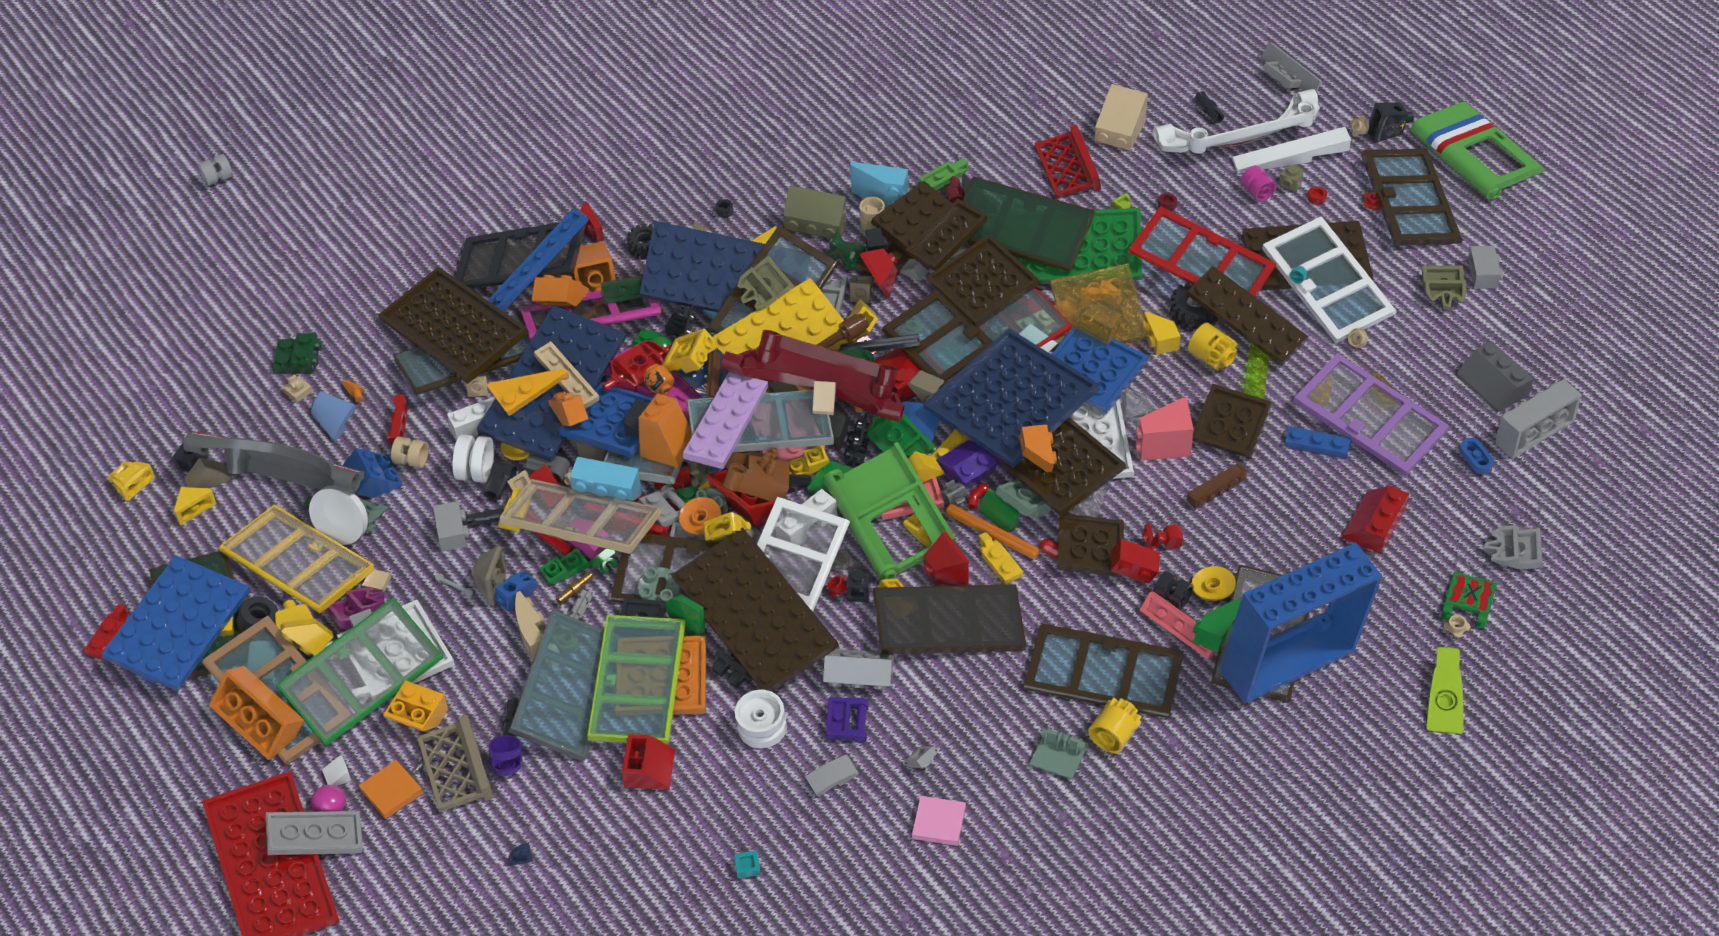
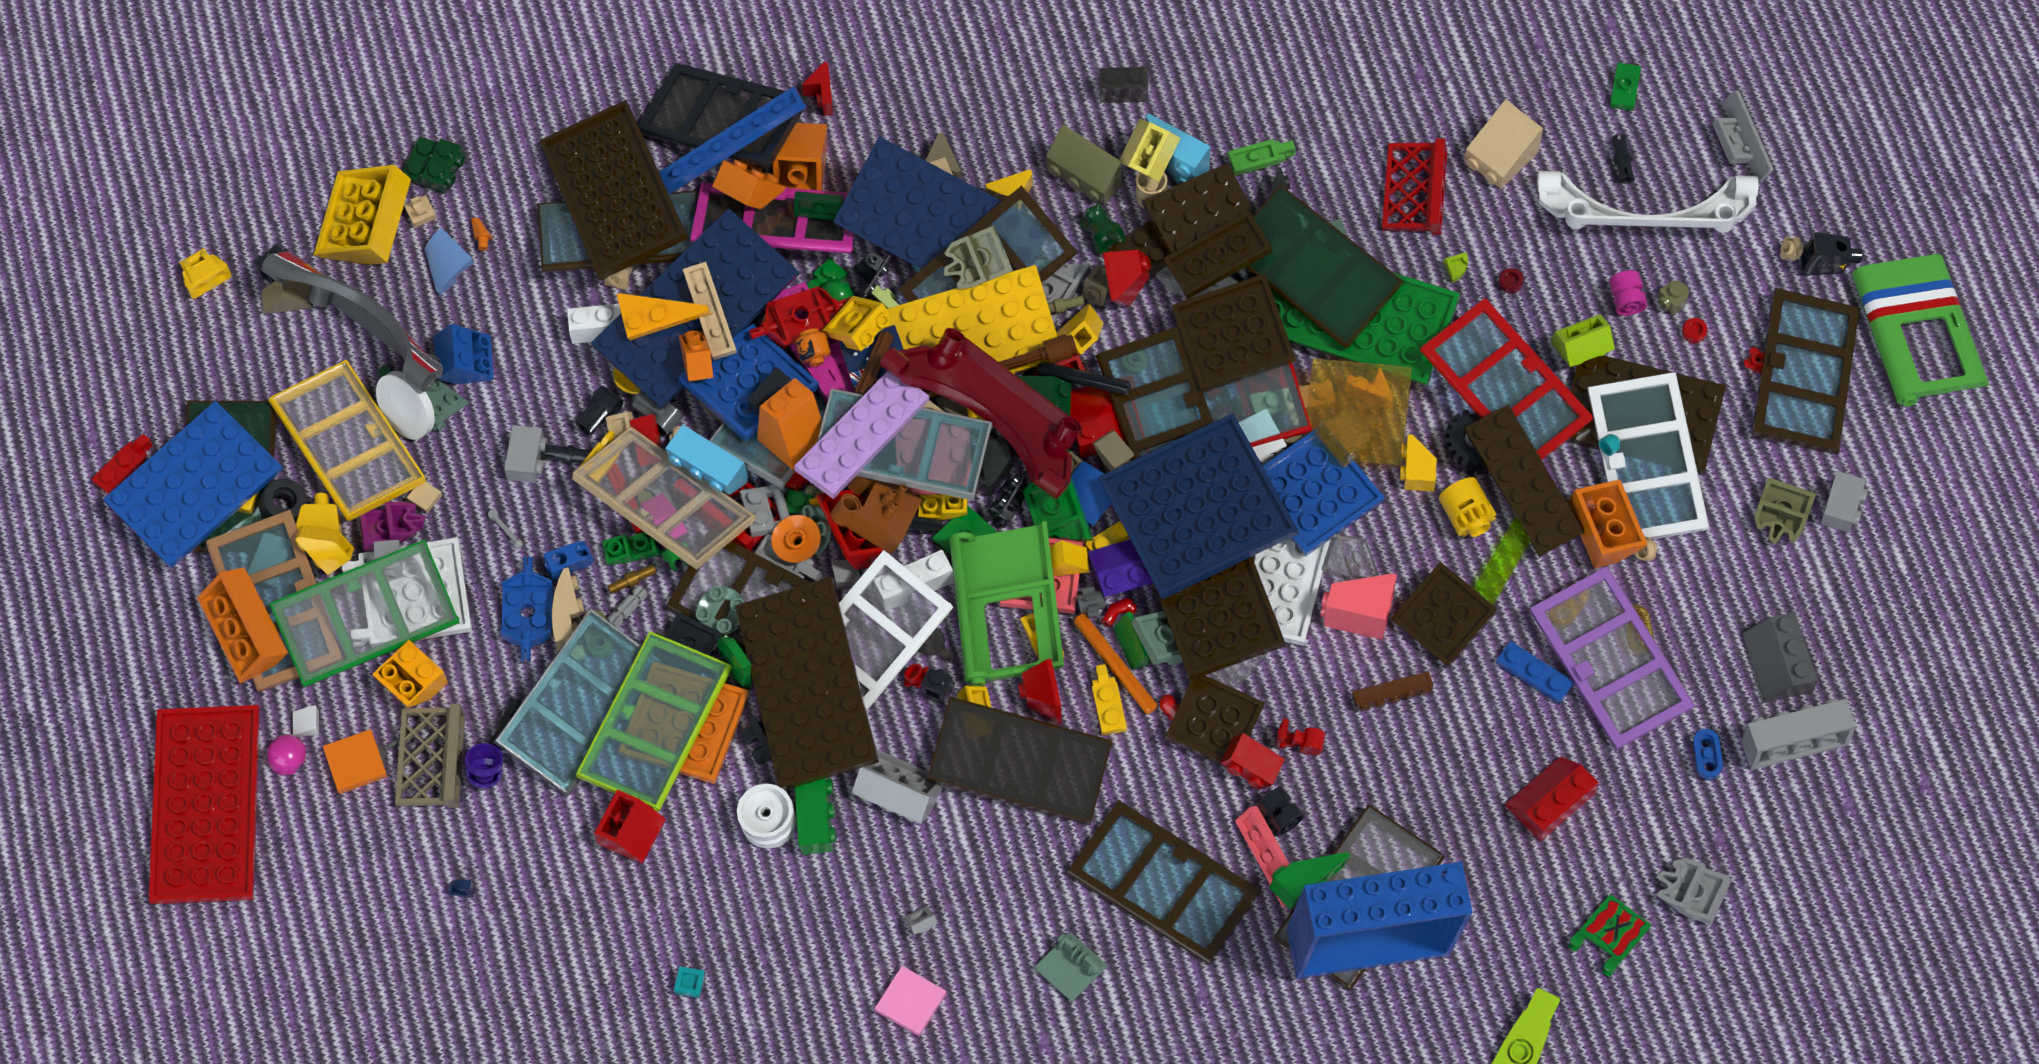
camera: 20 degrees right, 15 degrees up
yellow slope [174,487,216,526] -> none
light grey tile [265,811,363,855] -> none
red plate [387,394,408,446] -> none
tan wheel [391,437,429,468] -> none
white wheel [453,434,494,483] -> none
dark tan slope [472,546,507,607] -> none
black tyre [627,223,653,260] -> none
yellow piece [703,512,751,541] -> none
black bush [716,199,733,218] -> none
light grey slope [805,755,859,797] -> none
tan slope [813,381,836,415] -> none
dark purple plate [826,697,869,743] -> none
black brick [865,228,889,254] -> none
dark red hinge [944,176,964,203] -> none
orange slope [1019,424,1057,472] -> none
yellow gear [1088,698,1142,753] -> none
yellow dish [1192,566,1236,601] -> none
white slope [1232,127,1351,174] -> none
tan plate [1443,615,1470,638] -> none
none -> yellow slope [313,165,411,265]
none -> blue plate [500,556,553,662]
none -> green brick [795,777,837,855]
none -> olive bar [1048,295,1084,314]
none -> clear smoke brick [1100,67,1148,103]
none -> light yellow slope [1119,119,1181,182]
none -> lime slope [1550,314,1615,367]
none -> orange slope [1567,479,1648,569]
none -> green plate [1610,62,1641,111]

